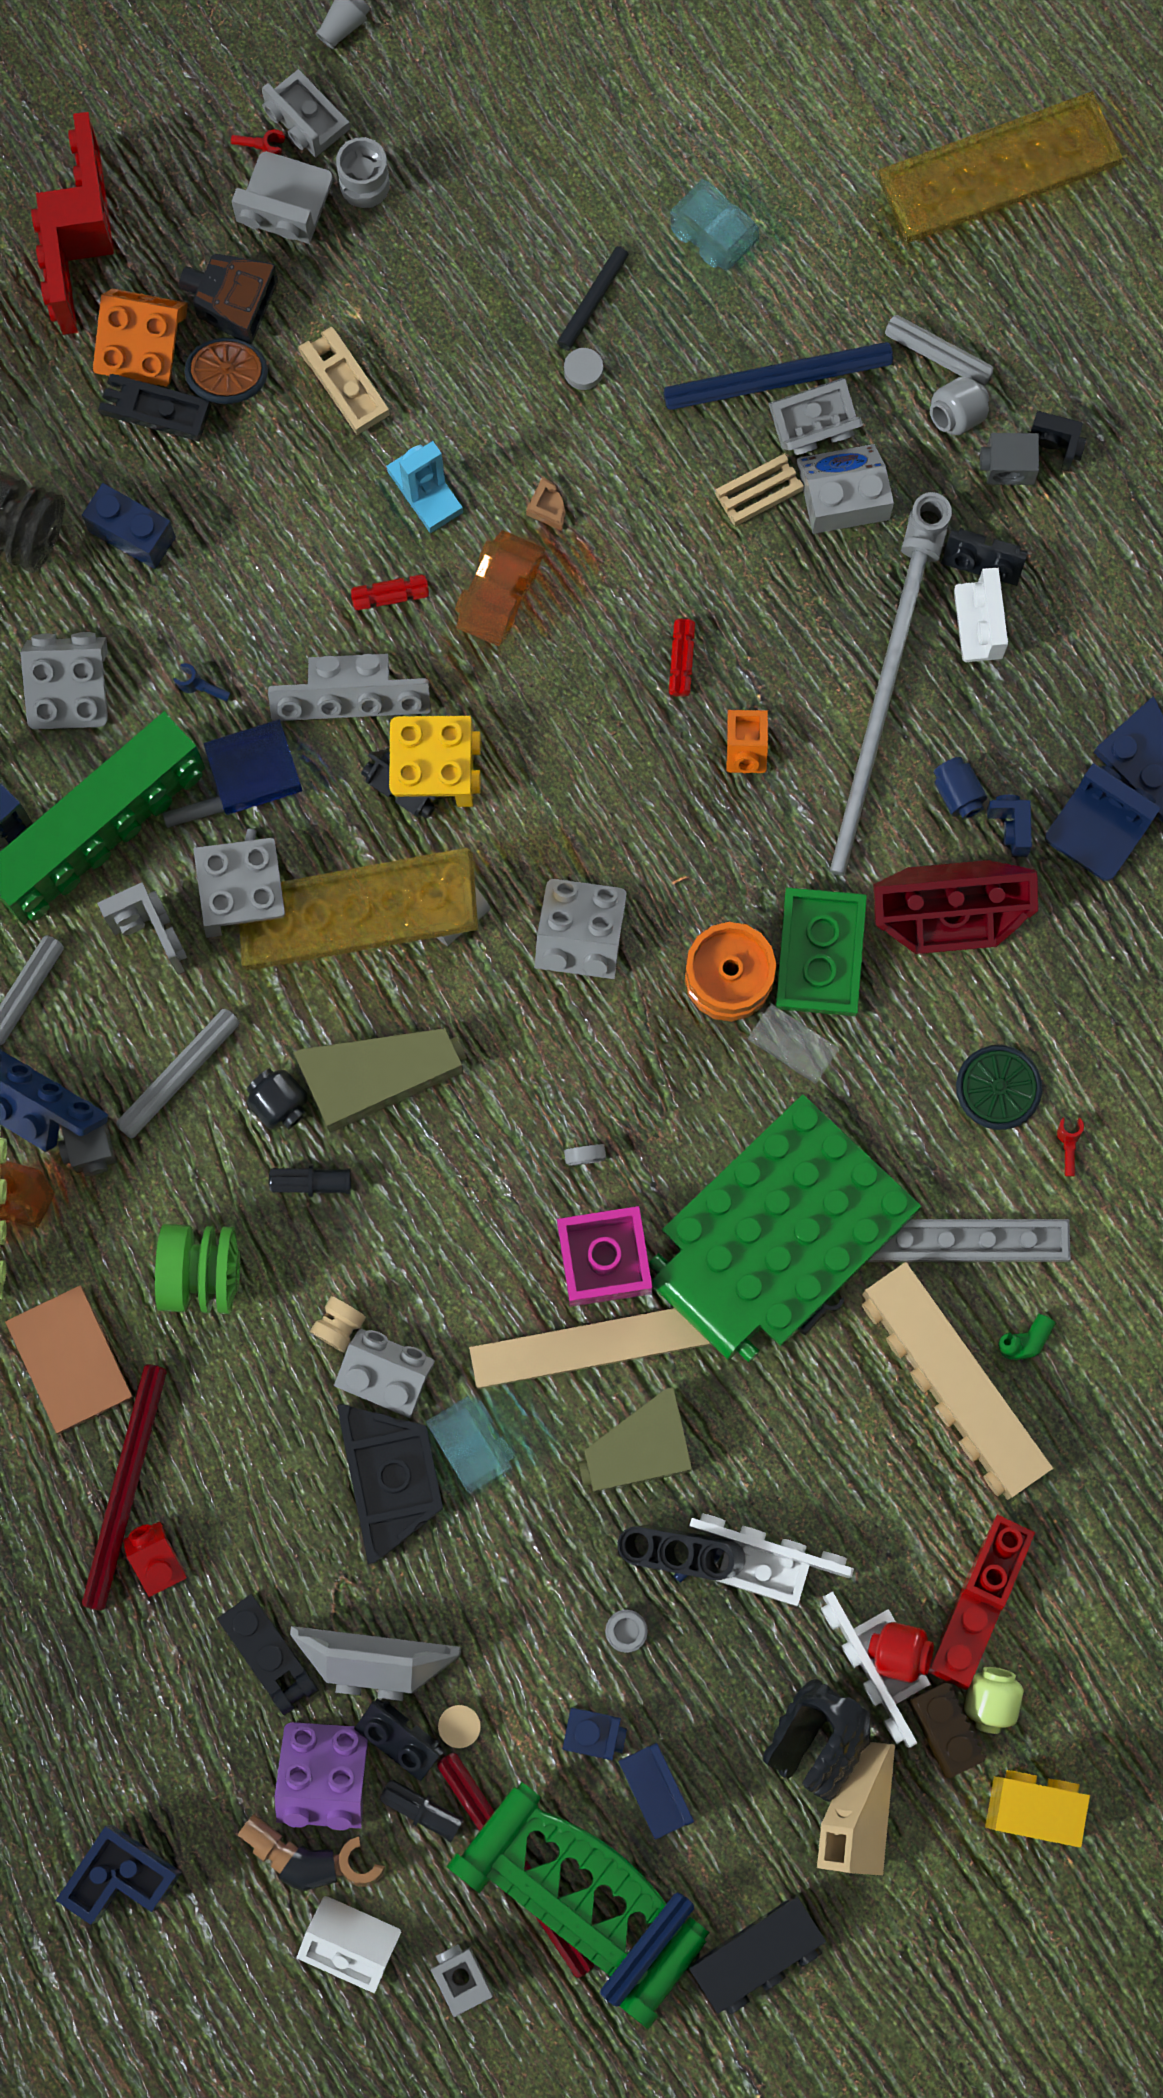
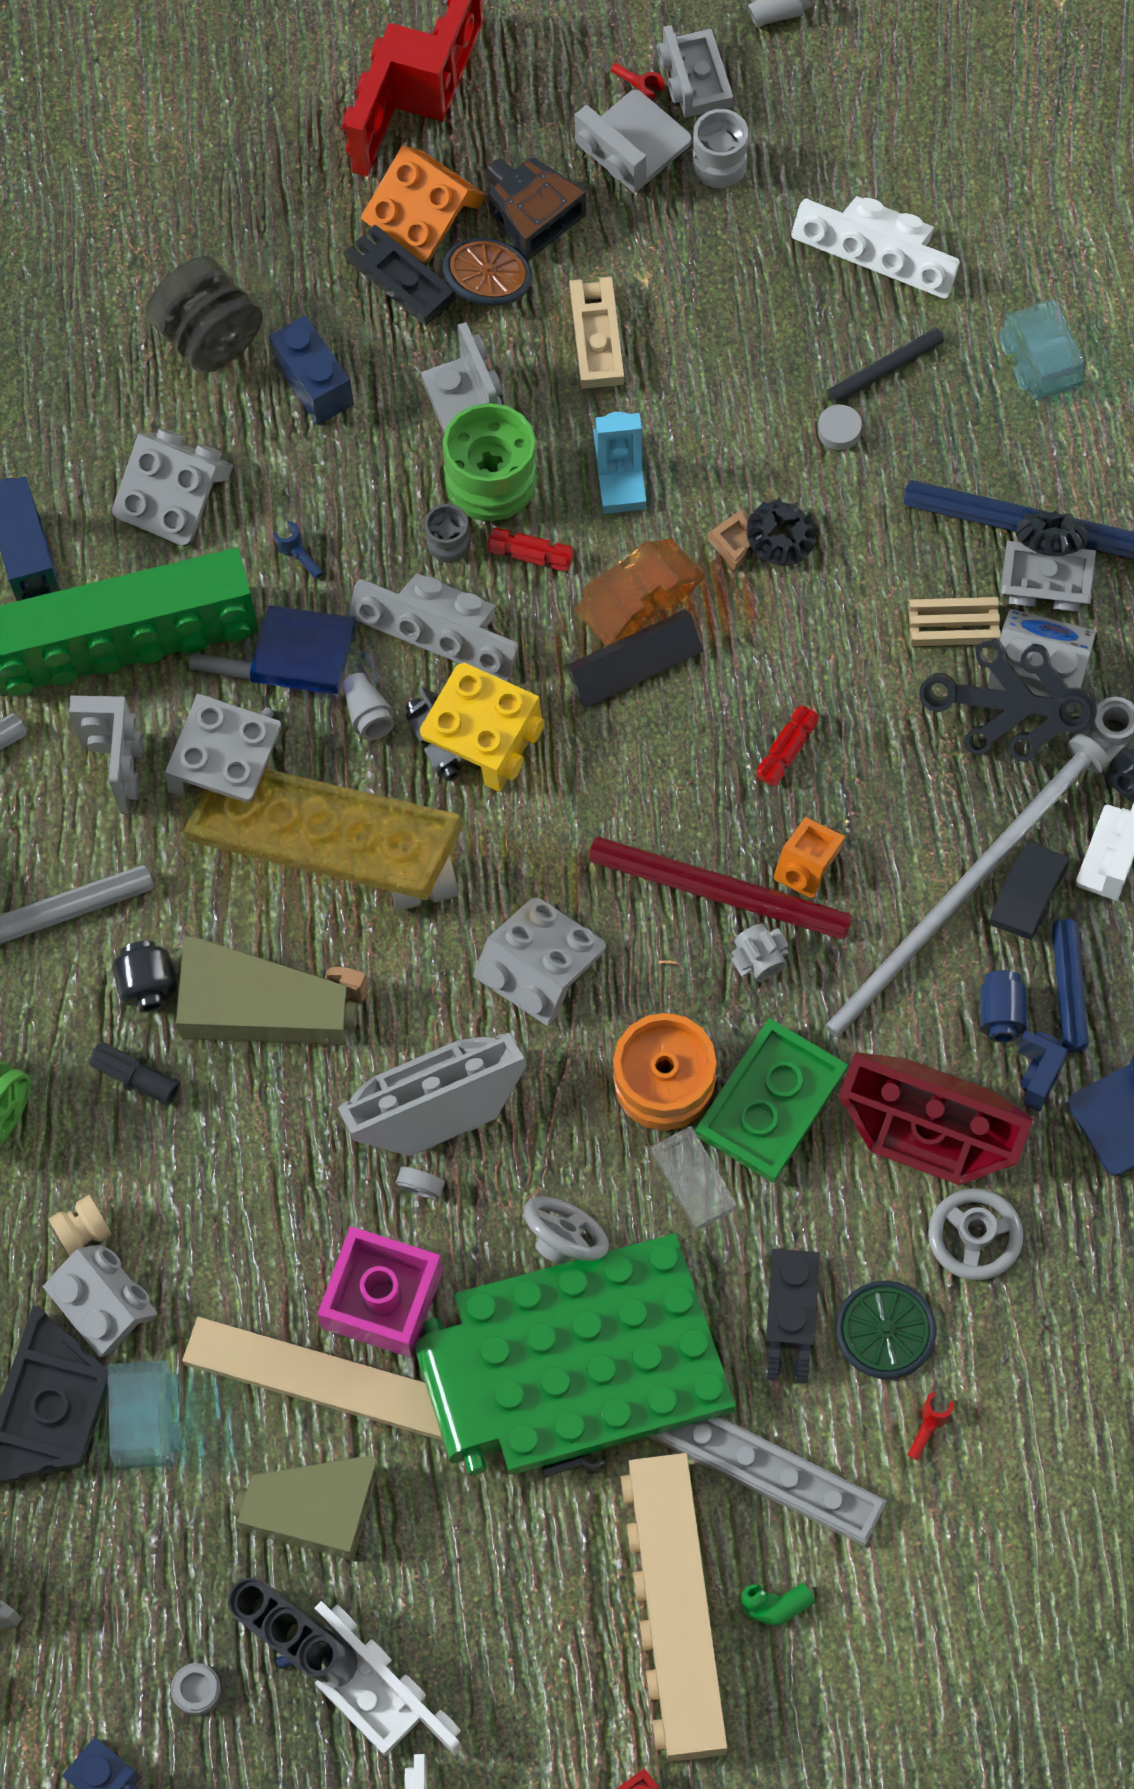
camera: 30 degrees right, 10 degrees down
none -> medium nougat tile [324,967,369,1003]
none -> light grey wedge [338,1033,527,1156]
none -> light grey cone [342,673,394,740]
none -> light grey bracket [421,322,503,434]
none -> dark grey wheel [424,504,470,563]
none -> bright green wheel [442,403,536,522]
none -> light grey piece [524,1196,609,1264]
none -> black tile [566,609,703,708]
none -> dark red axle [589,837,852,939]
none -> light grey gear [732,924,789,981]
none -> black gear [746,498,817,566]
none -> black hinge [765,1248,820,1383]
none -> white bracket [791,196,960,298]
none -> black plant [919,638,1097,761]
none -> light grey piece [928,1188,1023,1280]
none -> black slope [989,842,1070,940]
none -> black gear [1016,510,1089,556]
none -> dark blue axle [1052,919,1089,1052]

